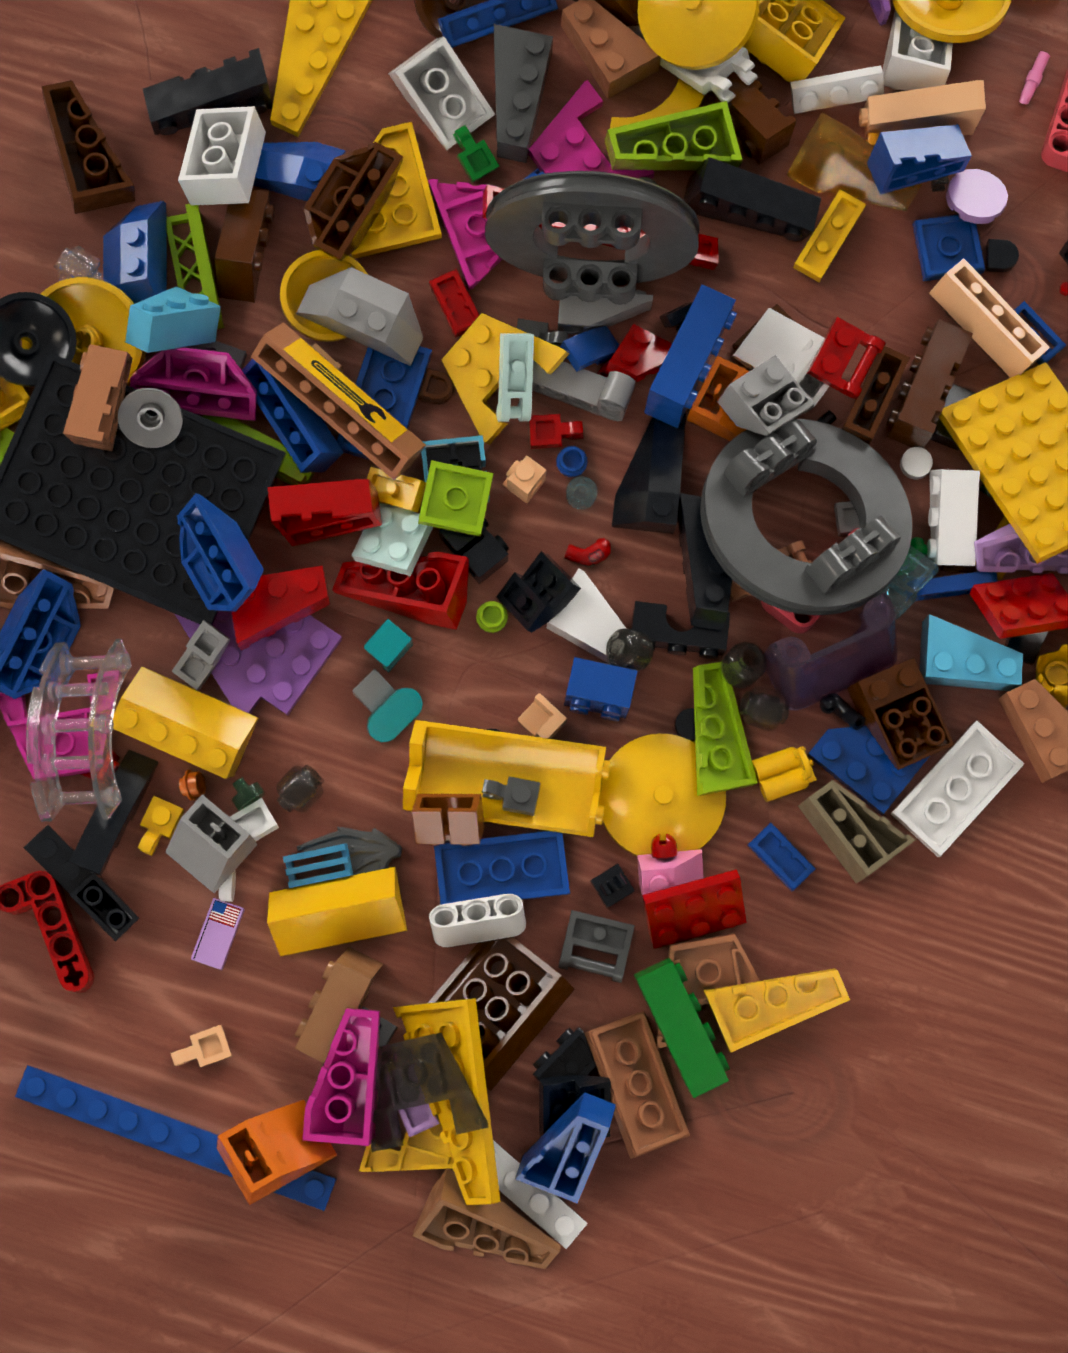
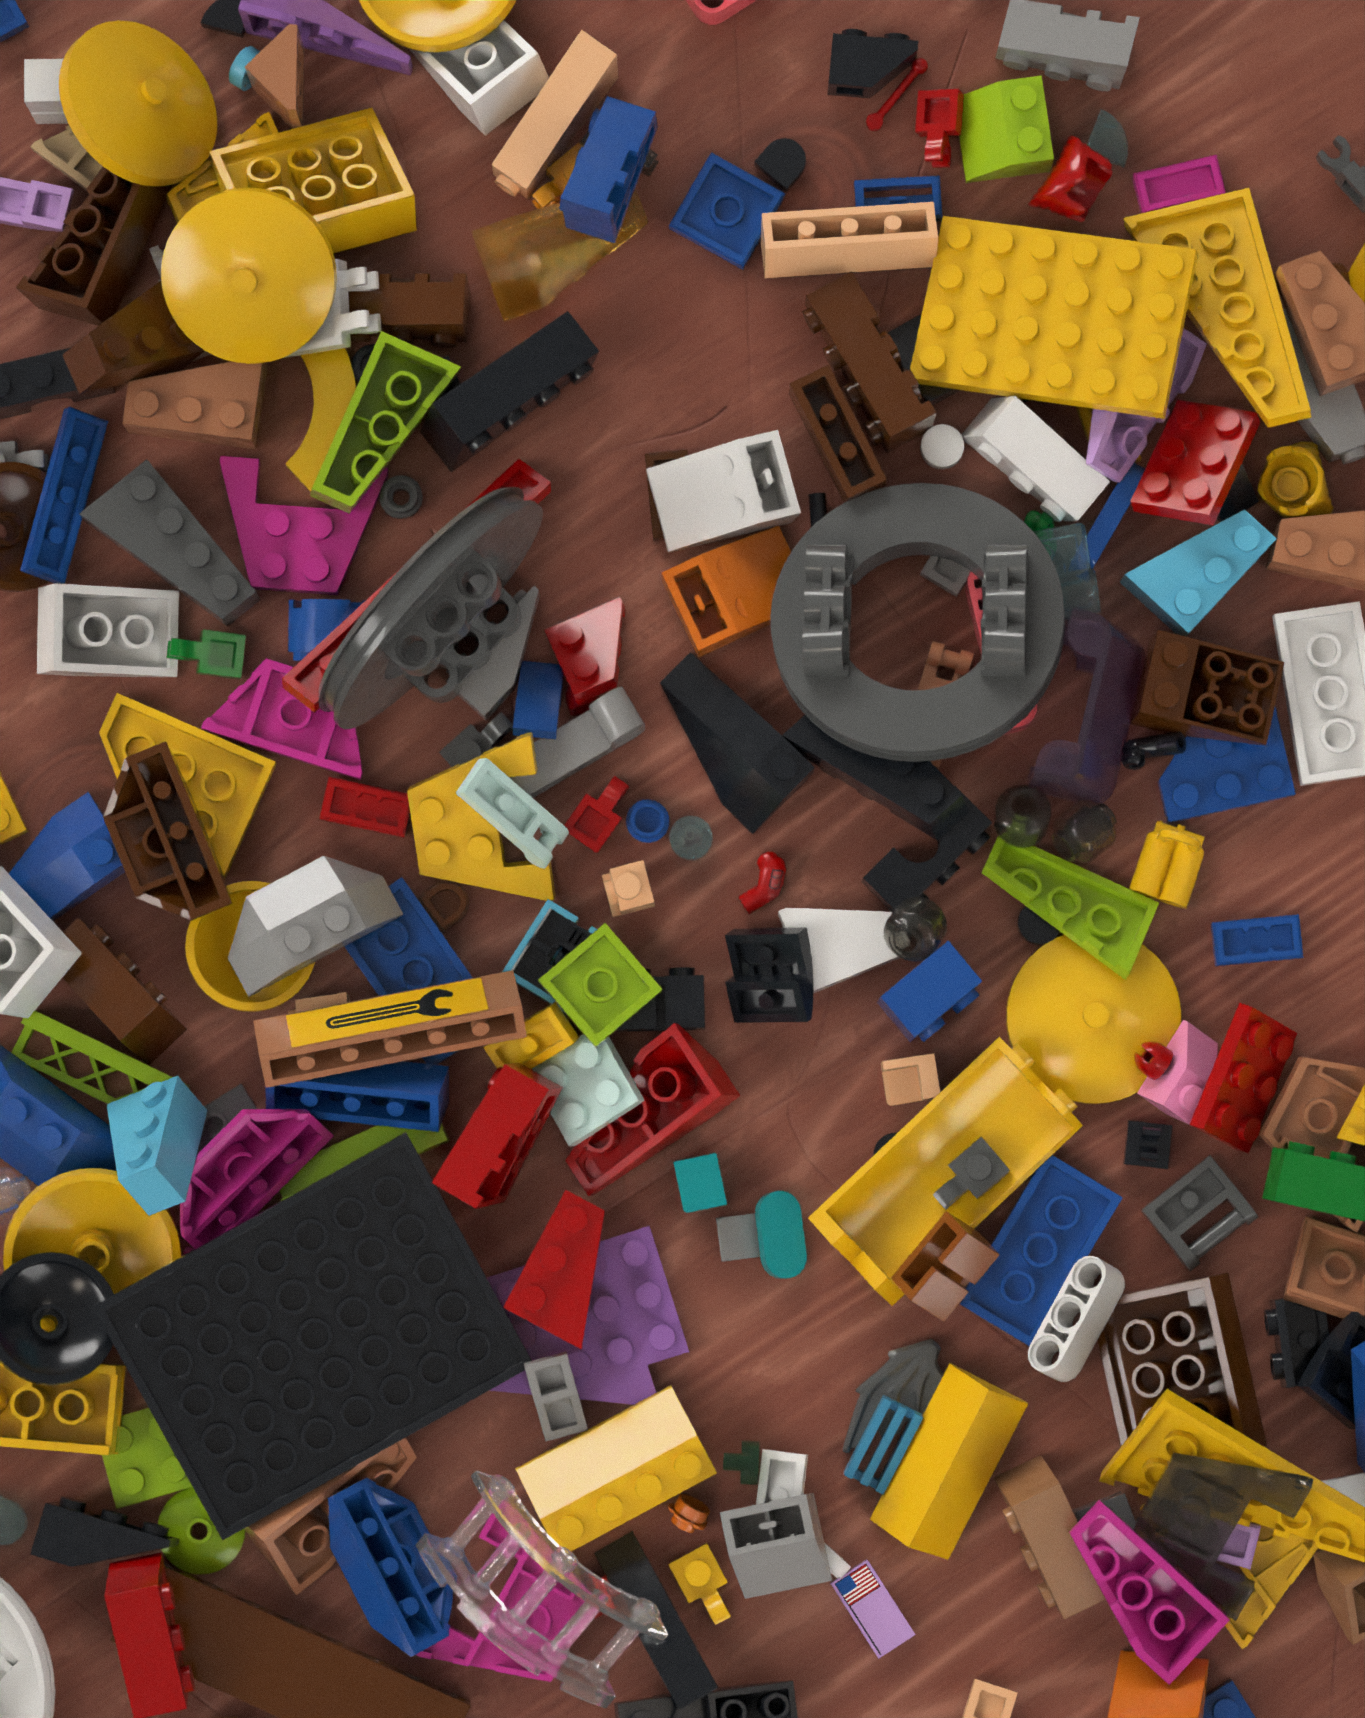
camera: 45 degrees left, 5 degrees up
nougat wedge [63,344,133,451] -> none
light grey dish [118,388,183,448] -> none
blue wedge [177,494,264,612] -> none
clear smoke head [276,765,324,813] -> none
lime plate [476,601,508,633] -> none
blue wedge [644,284,737,429] -> none
black tile [659,302,693,332] -> none
light grey slope [717,355,814,436] -> none
white plate [790,65,884,114] -> none
yellow plate [793,189,866,283] -> none
dark tan wedge [798,780,916,884] -> none
red plate [807,317,886,399] -> none
lavender tile [946,169,1008,224] -> none

